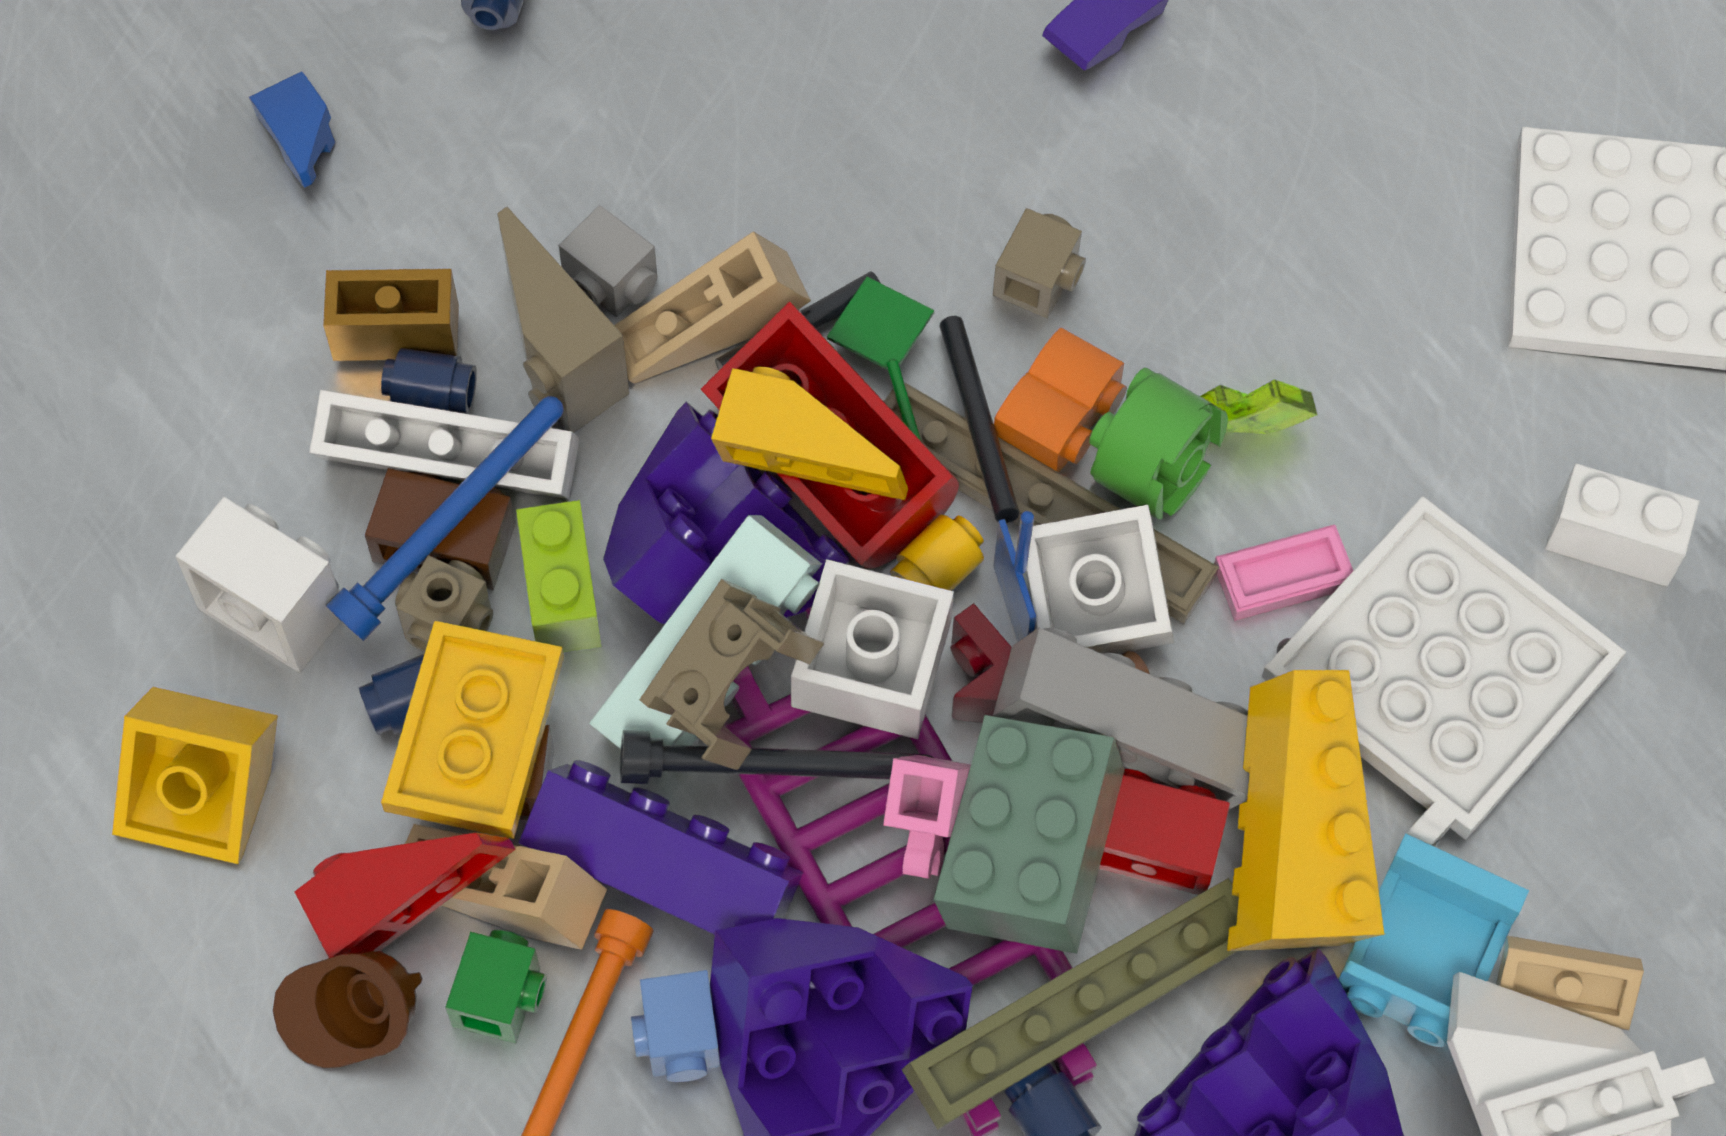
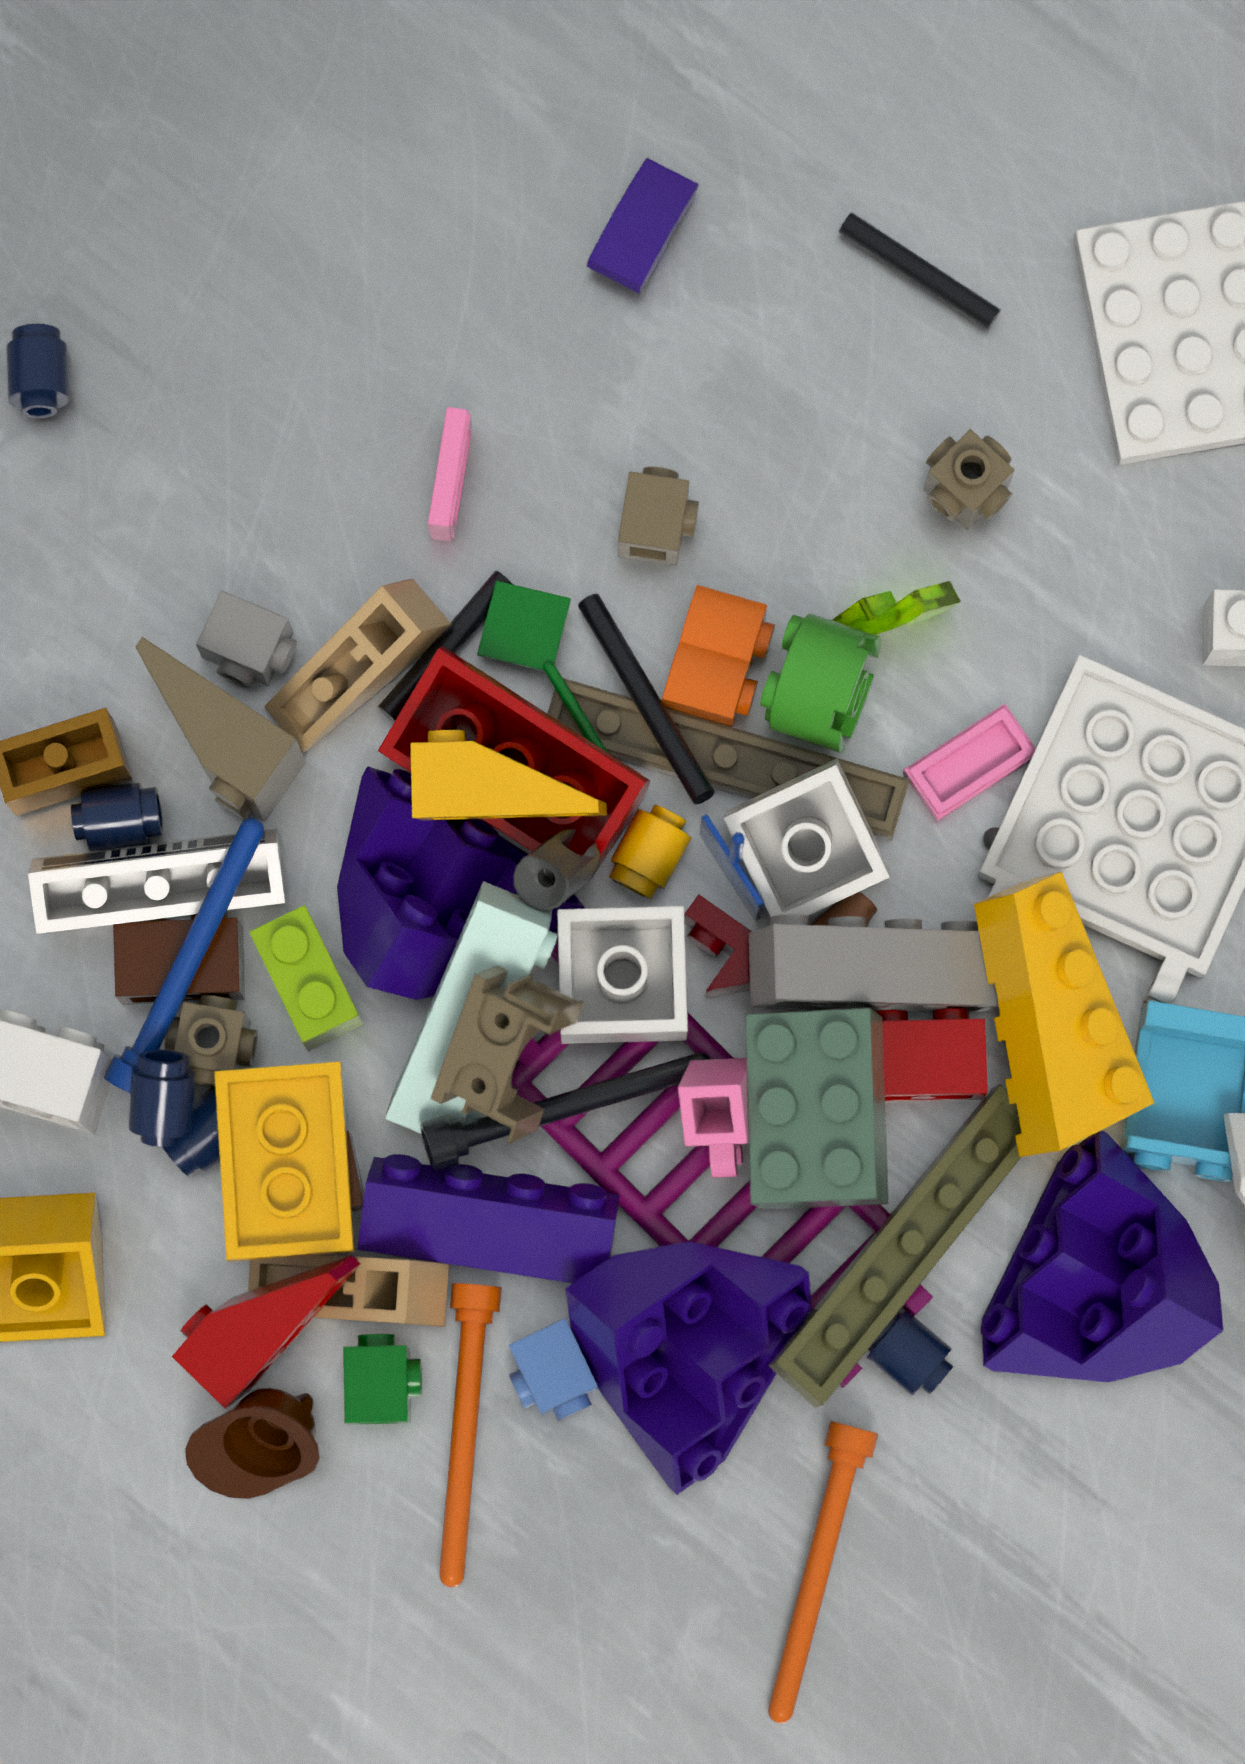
camera: 15 degrees left, 15 degrees up
none -> dark blue brick [128,1050,195,1147]
none -> bright pink tile [428,407,472,542]
none -> dark grey piece [513,829,600,911]
none -> black bar [839,212,1001,330]
none -> dark tan brick [923,429,1015,530]

